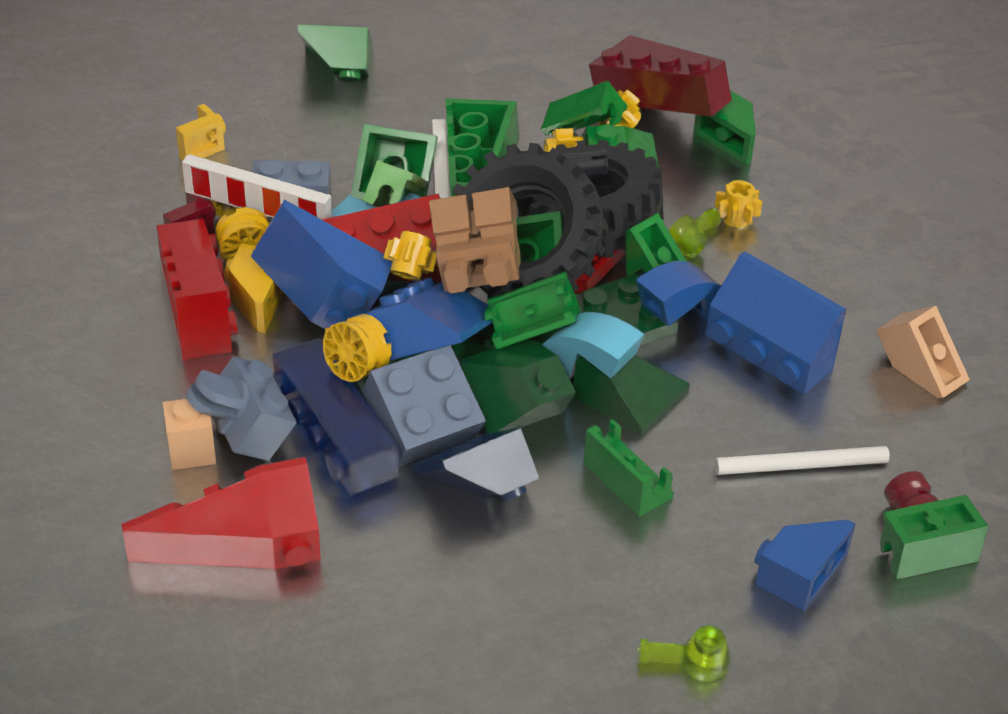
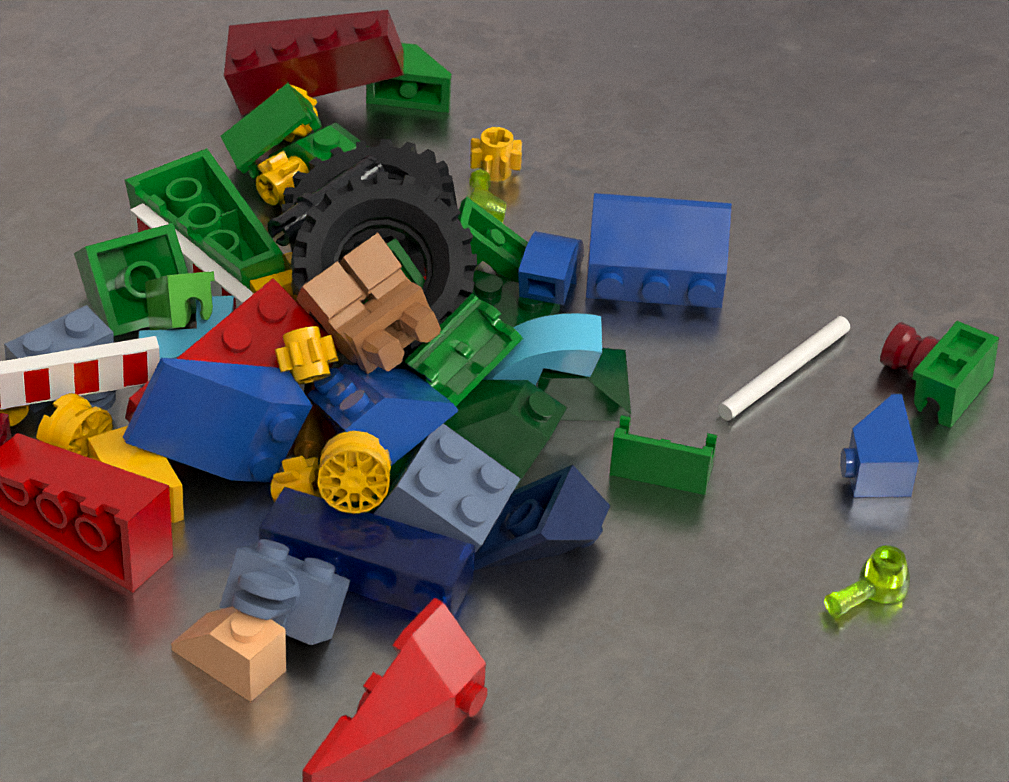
camera: 40 degrees left, 0 degrees up
light nougat slope [876,305,970,399] -> none

